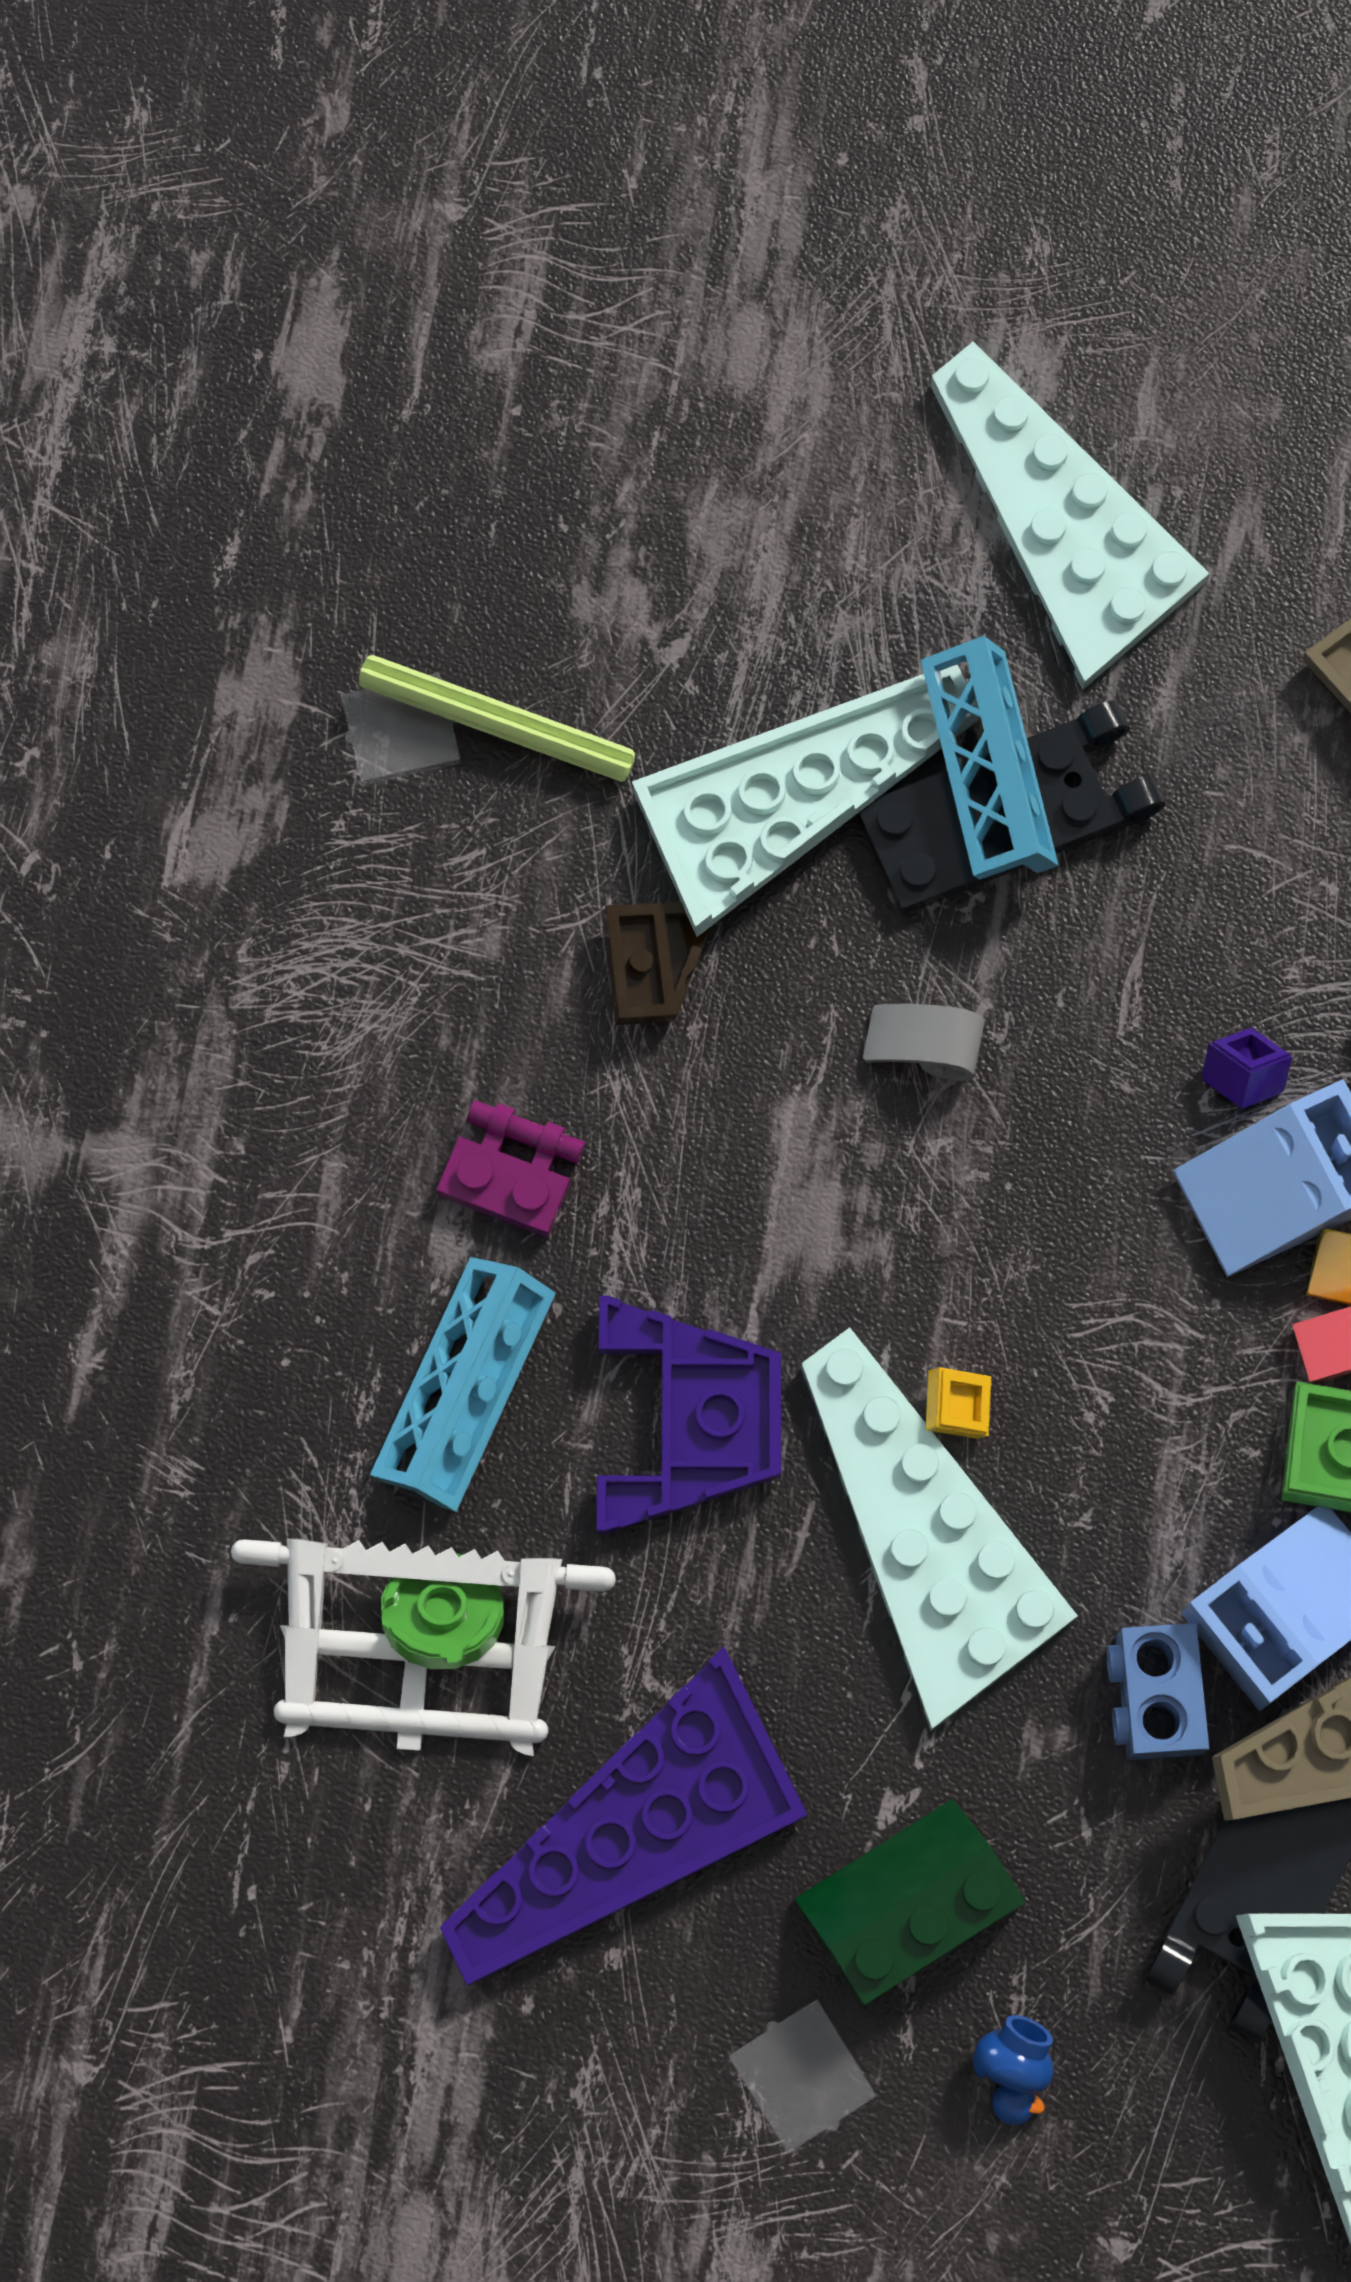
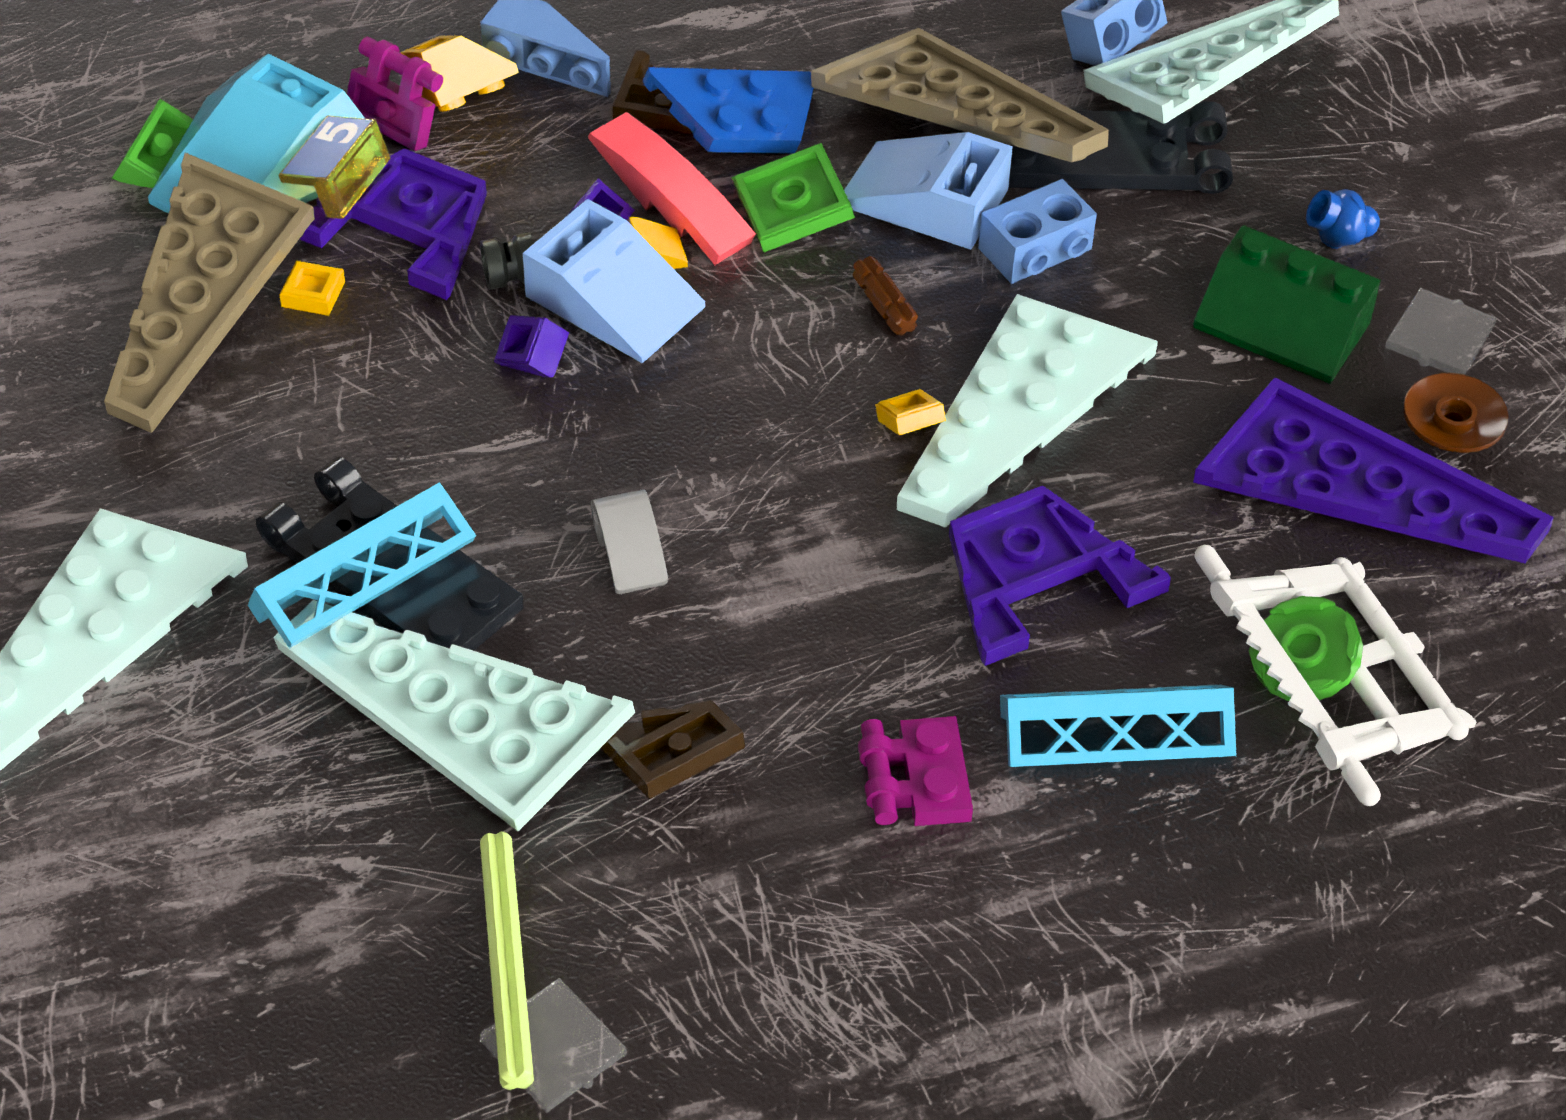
camera: 120 degrees left, 25 degrees down
none -> reddish brown axle [853,256,918,336]
none -> reddish brown dish [1403,373,1509,453]

